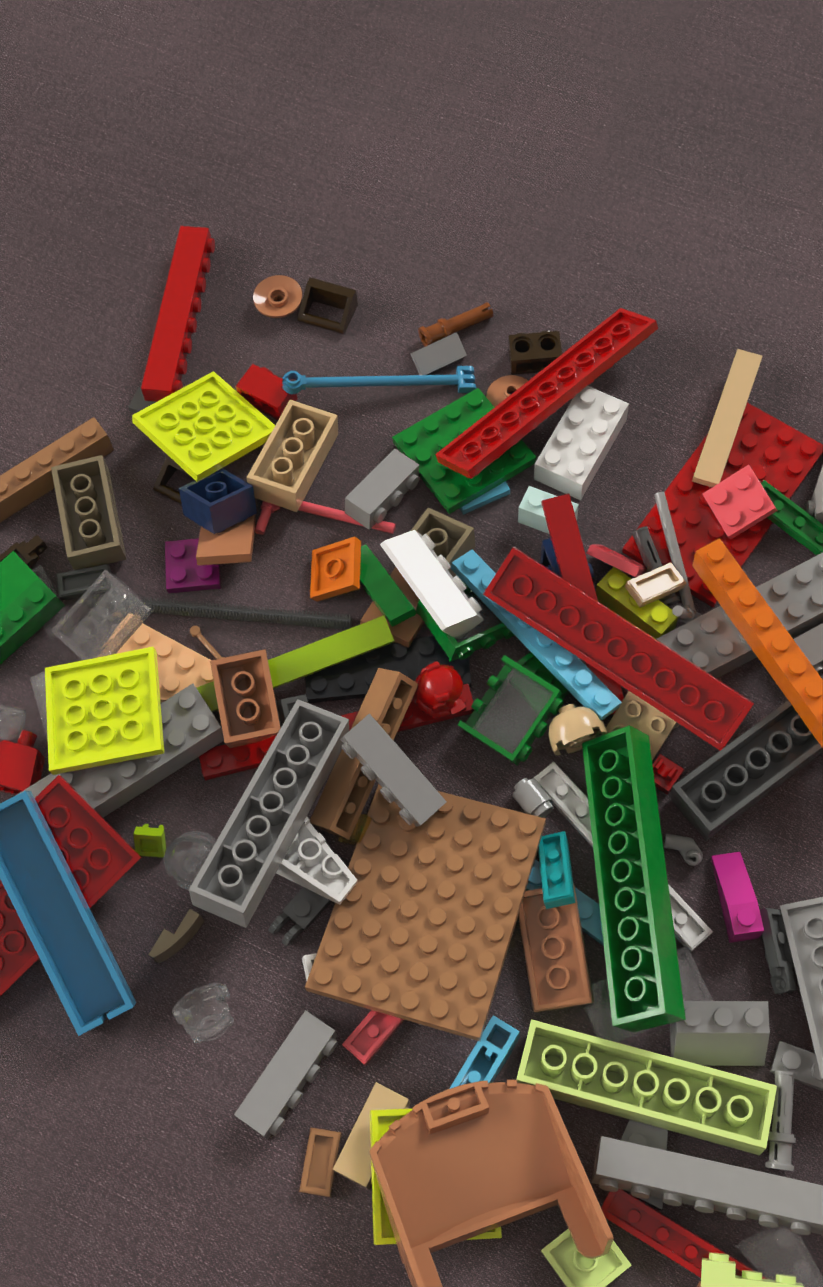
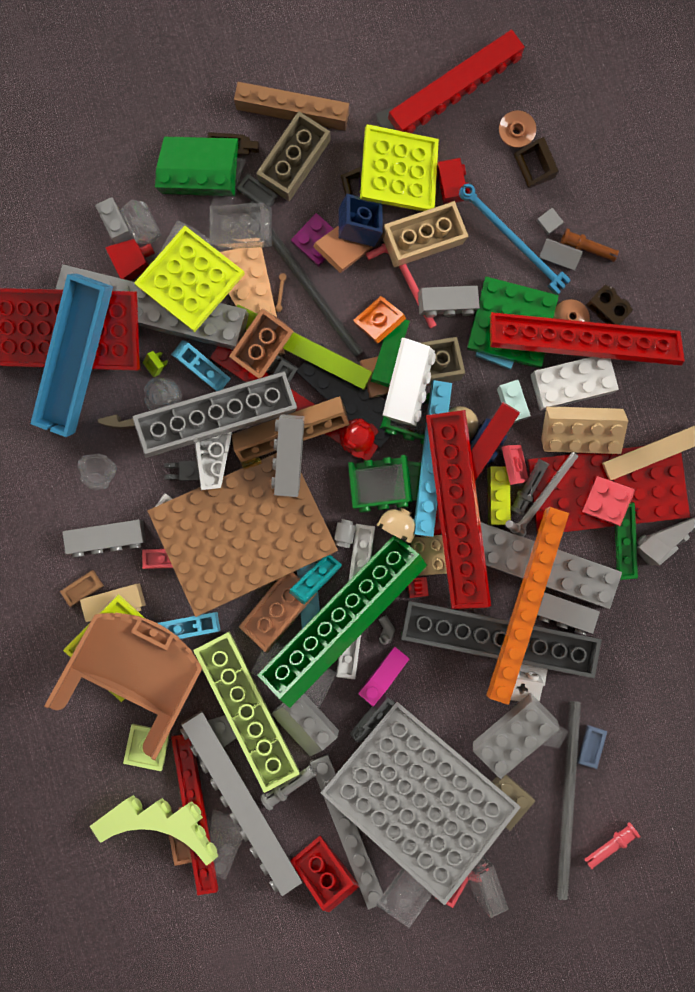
camera: 40 degrees right, 20 degrees up
tan tile [625,563,686,607] -> none
none -> medium azure slope [171,340,231,391]
none -> light grey tile [536,208,564,235]
none -> tan brick [541,406,628,454]

